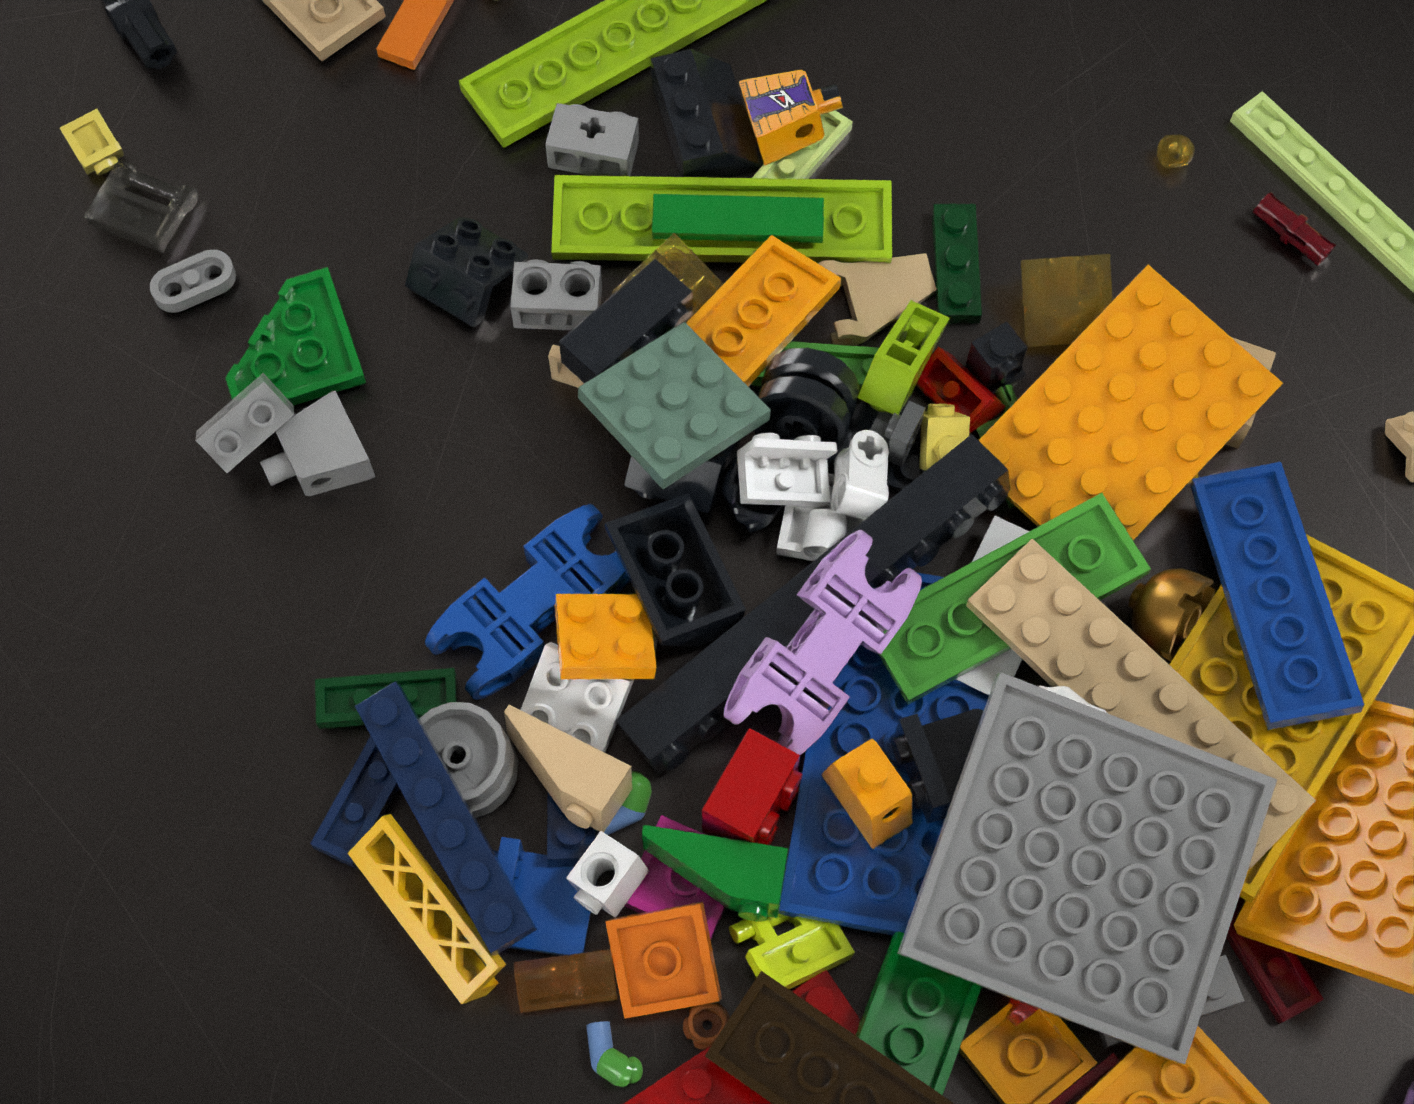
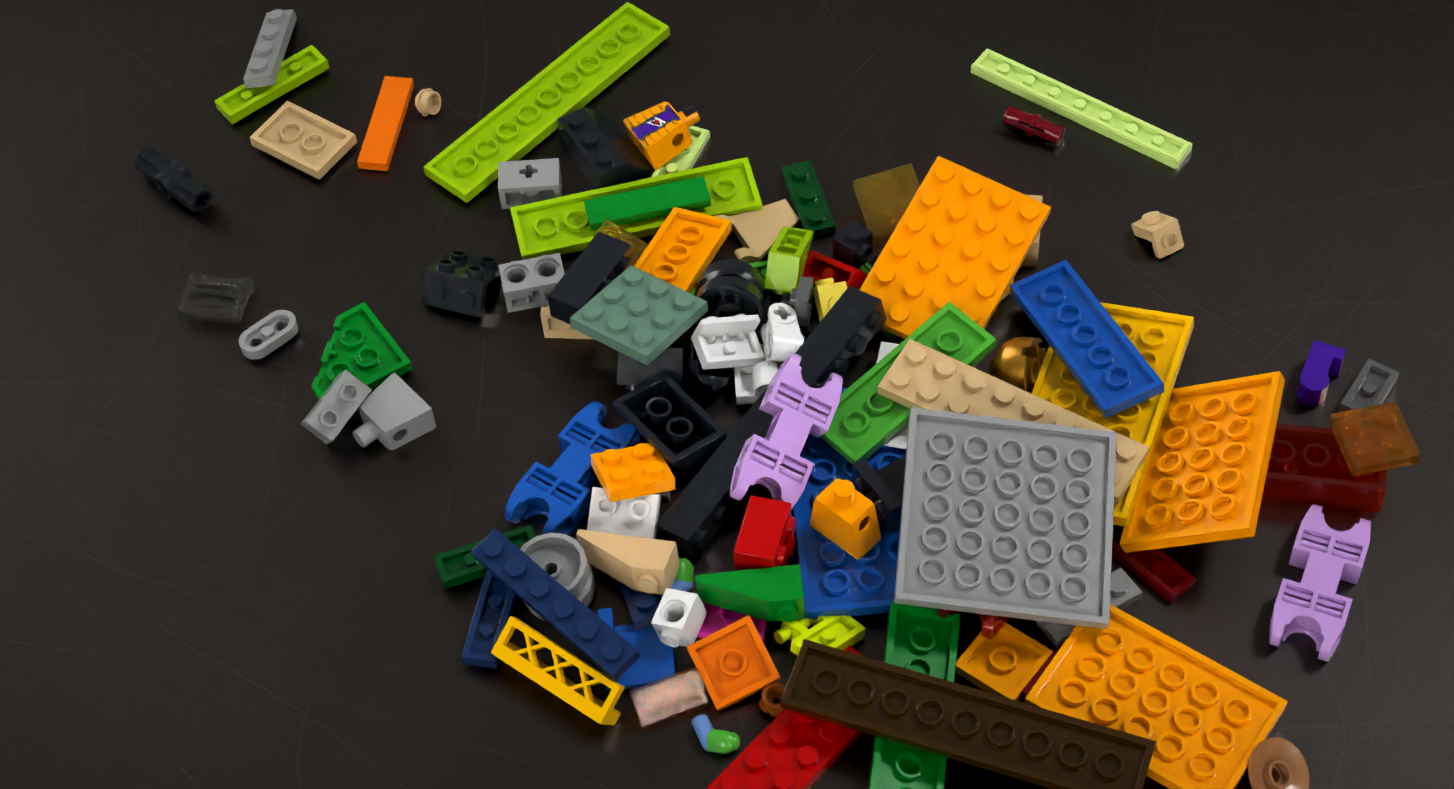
camera: 10 degrees left, 15 degrees down
light yellow bracket [60,109,124,175] -> none
clear yellow hinge [1157,134,1195,168] -> none

